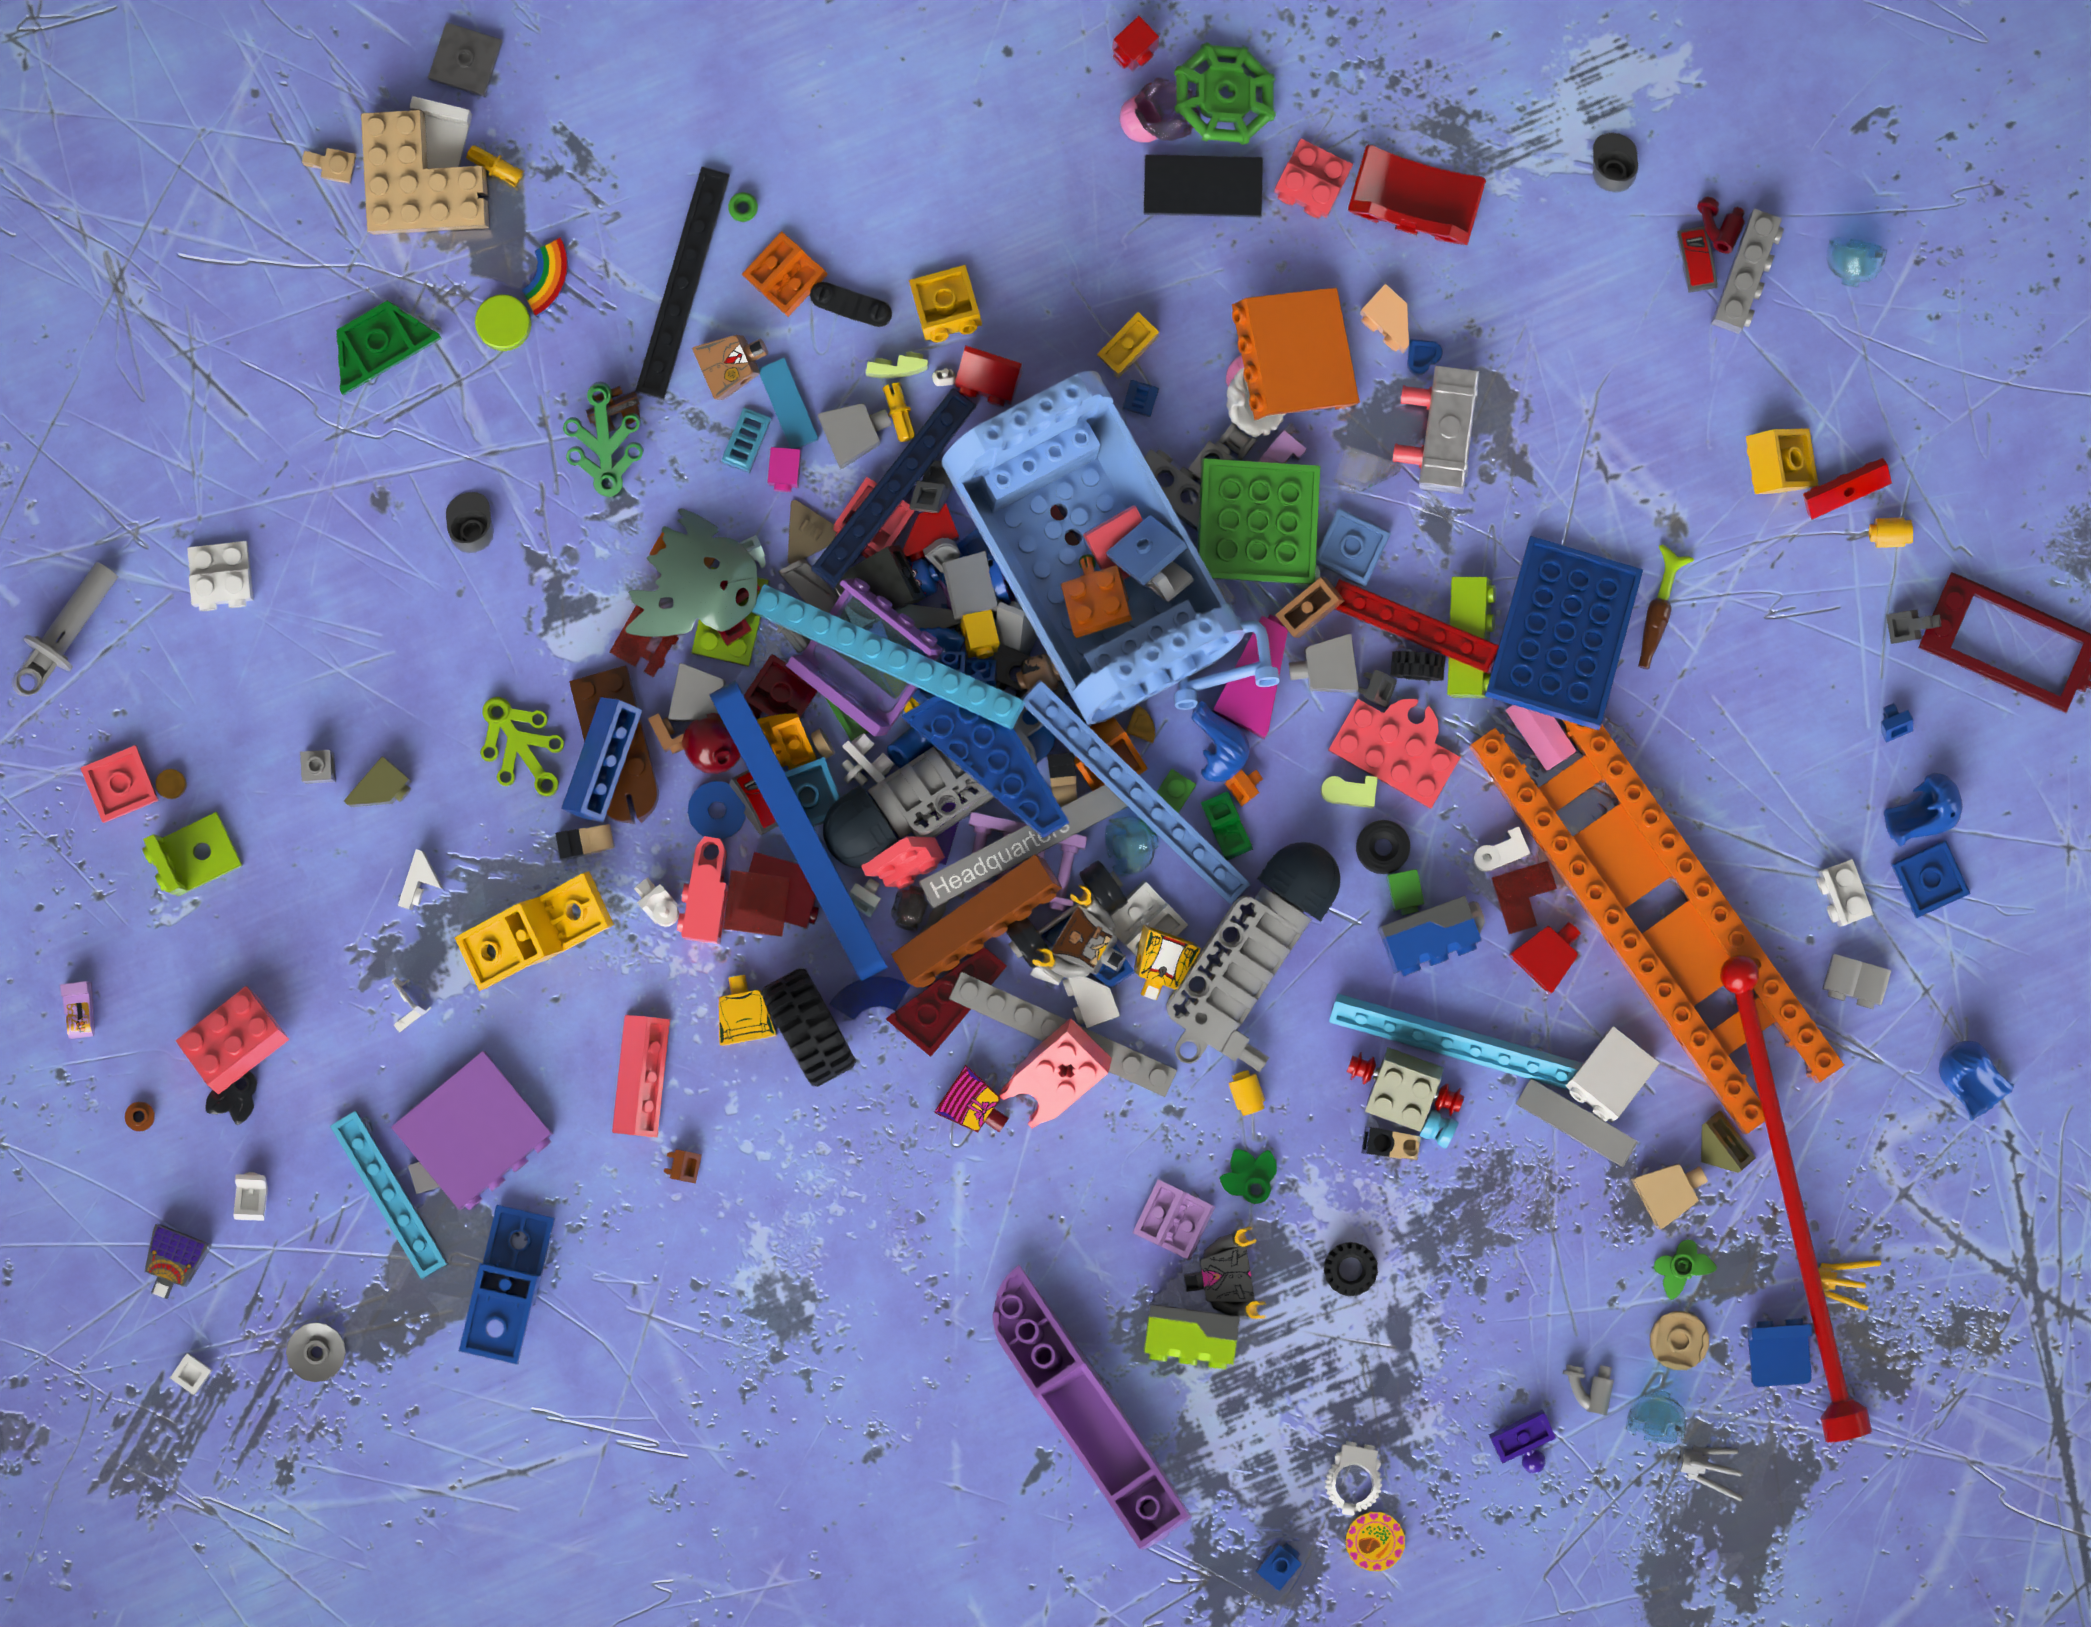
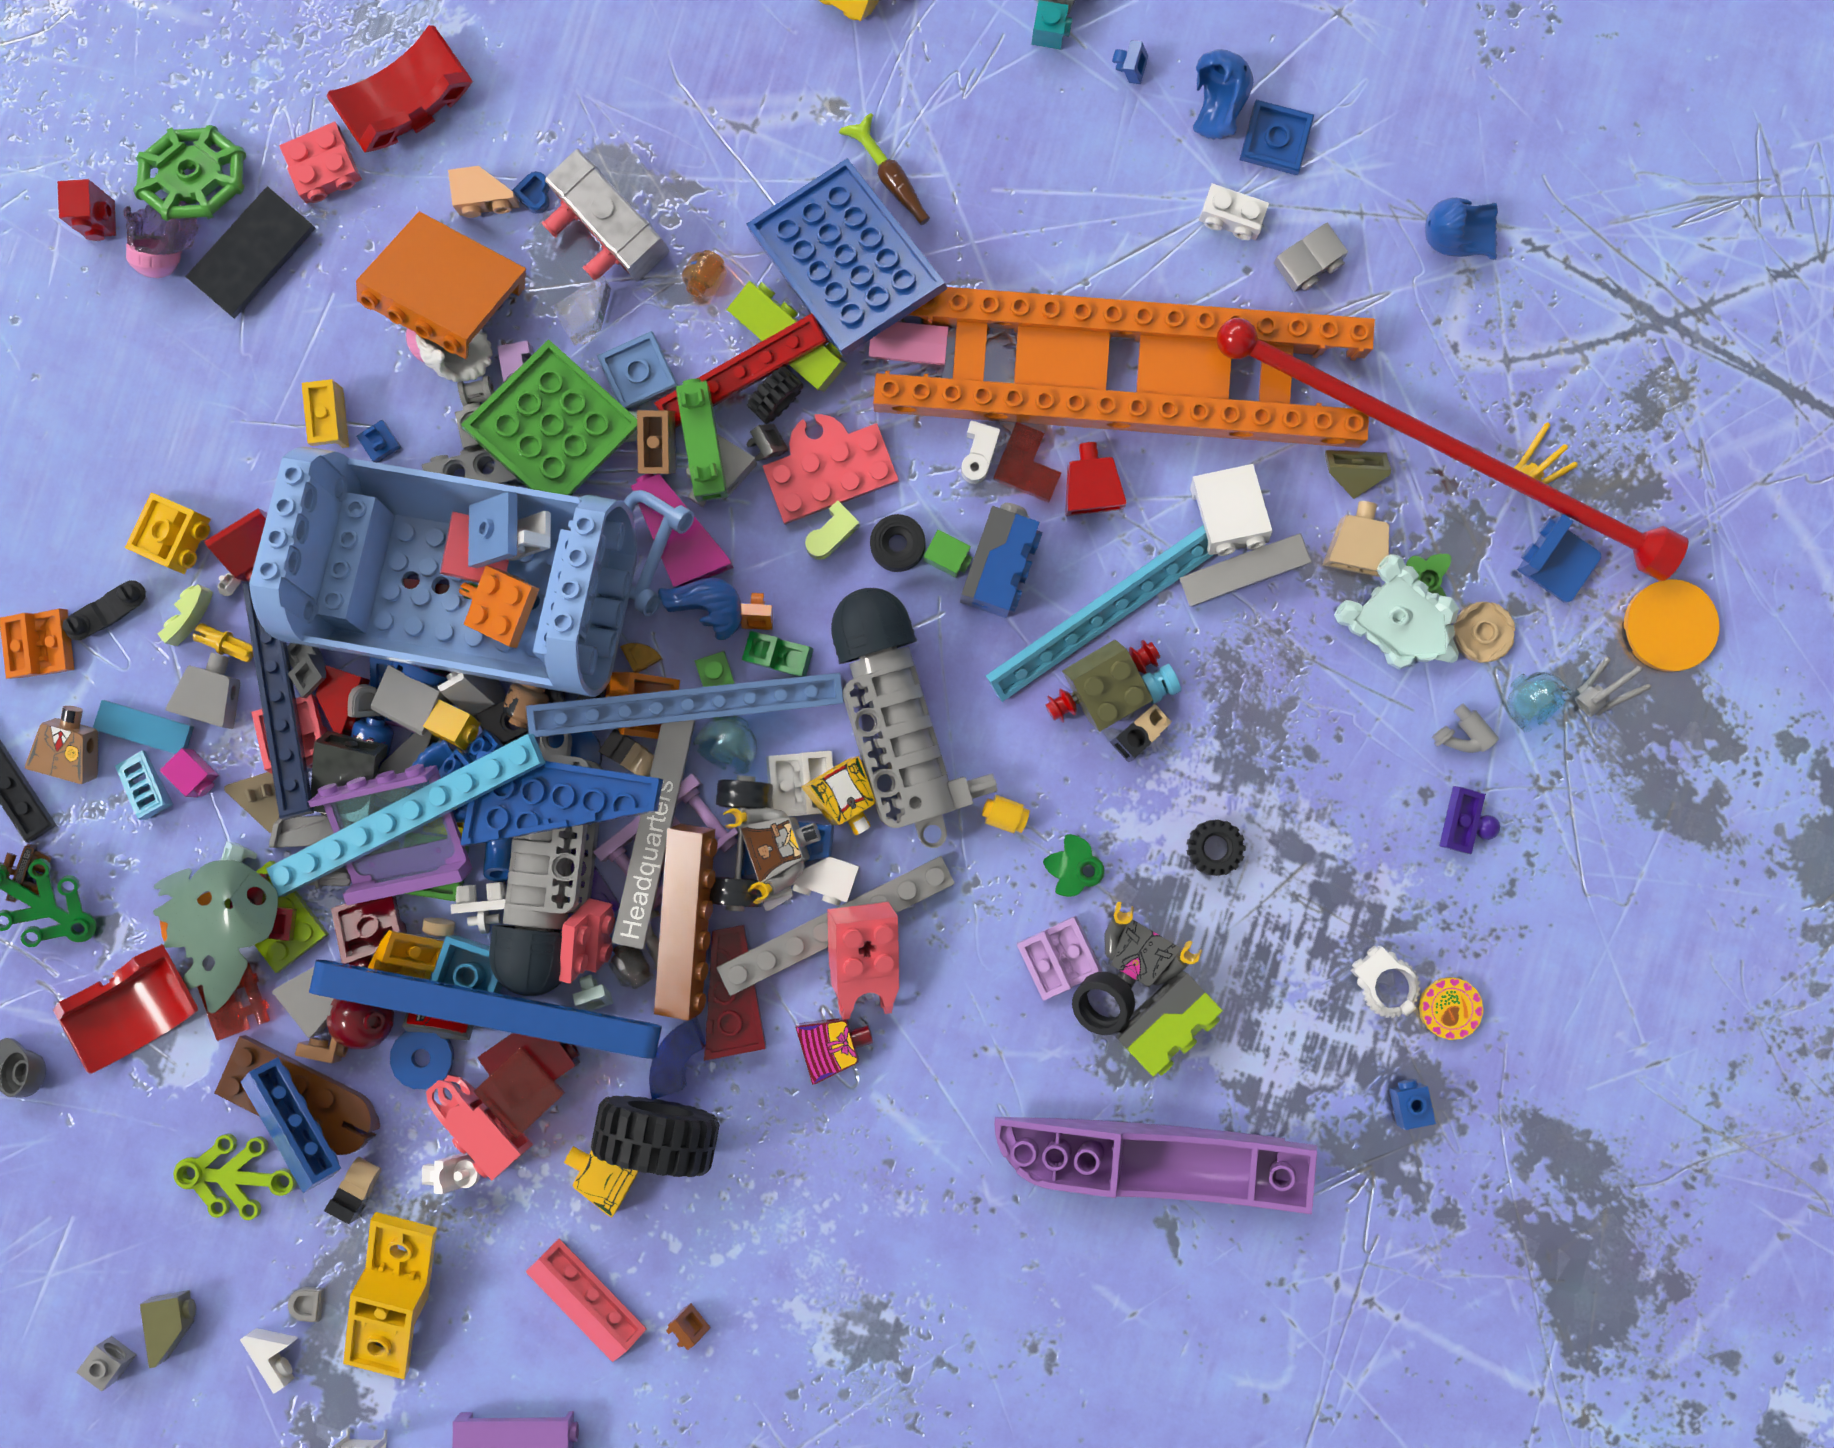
camera: 55 degrees left, 0 degrees up
none -> red panel [53,944,198,1074]
none -> light grey tile [288,1287,324,1323]
none -> bright green brick [676,379,728,502]
none -> clear orange head [681,250,727,298]
none -> teal brick [1031,0,1072,50]
none -> black tyre [1072,972,1136,1035]
none -> light aqua shield [1334,554,1459,670]
none -> light orange tile [1623,579,1720,672]

